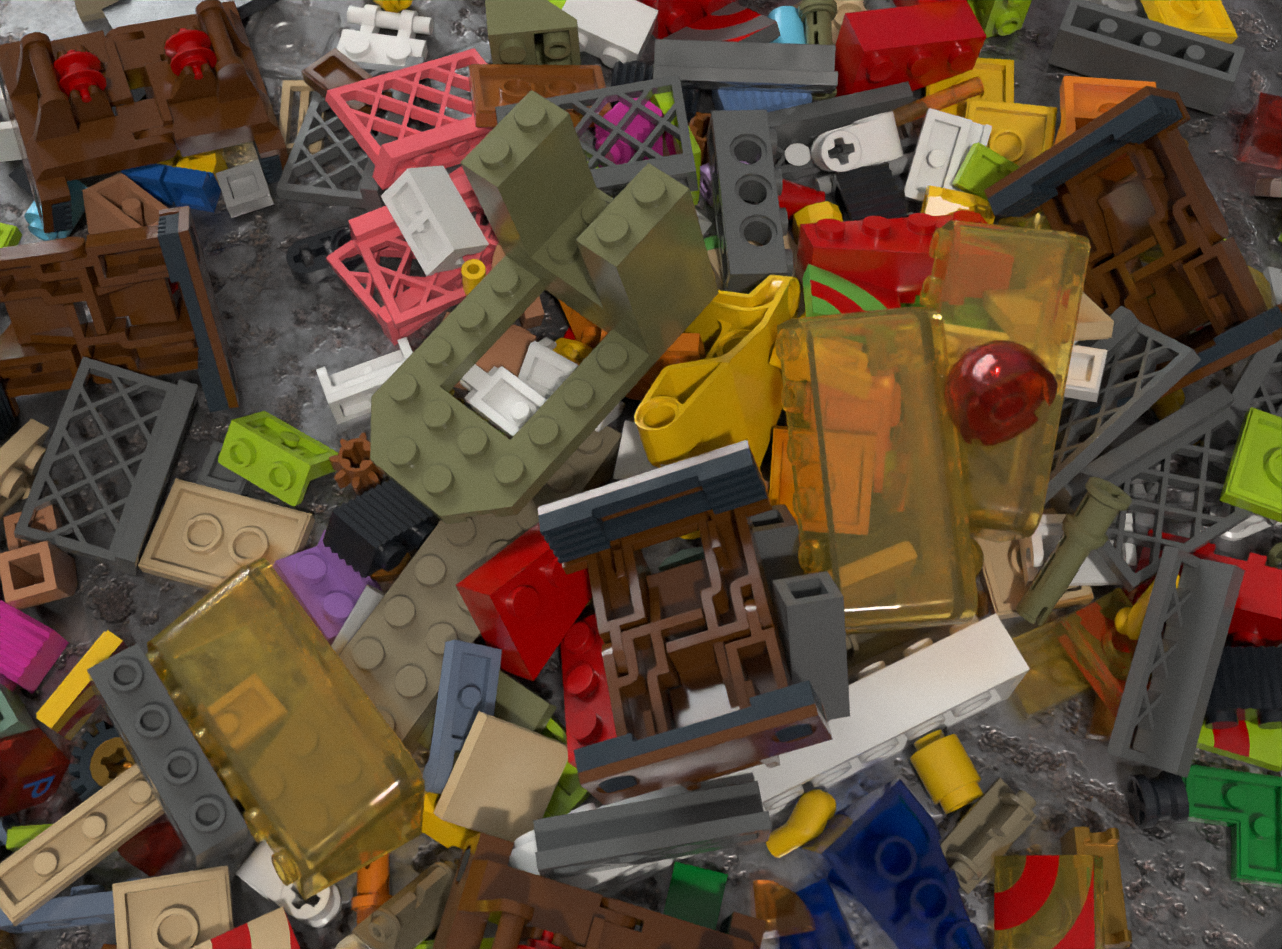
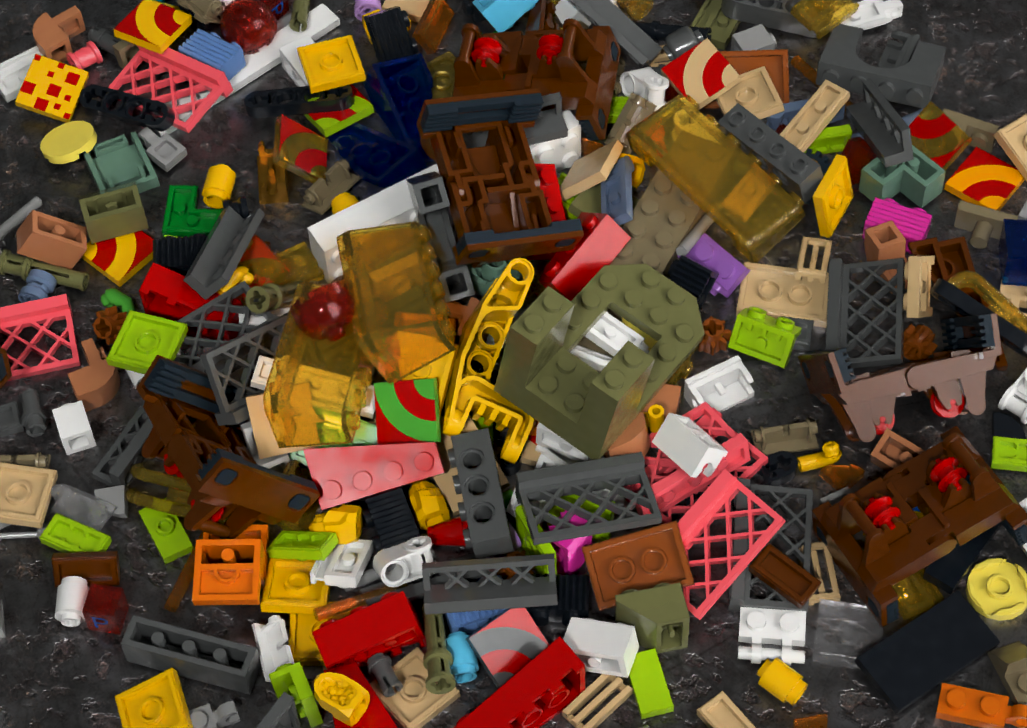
camera: 175 degrees right, 10 degrees down
none -> yellow brick [202,164,236,209]
none -> white hinge [252,615,294,682]
none -> dark tan hinge [750,419,819,456]
none -> tan tile [795,236,832,284]
none -> yellow arm [797,441,842,473]
none -> clear orange tile [819,464,865,491]
none -> dark orange gear [903,323,938,361]

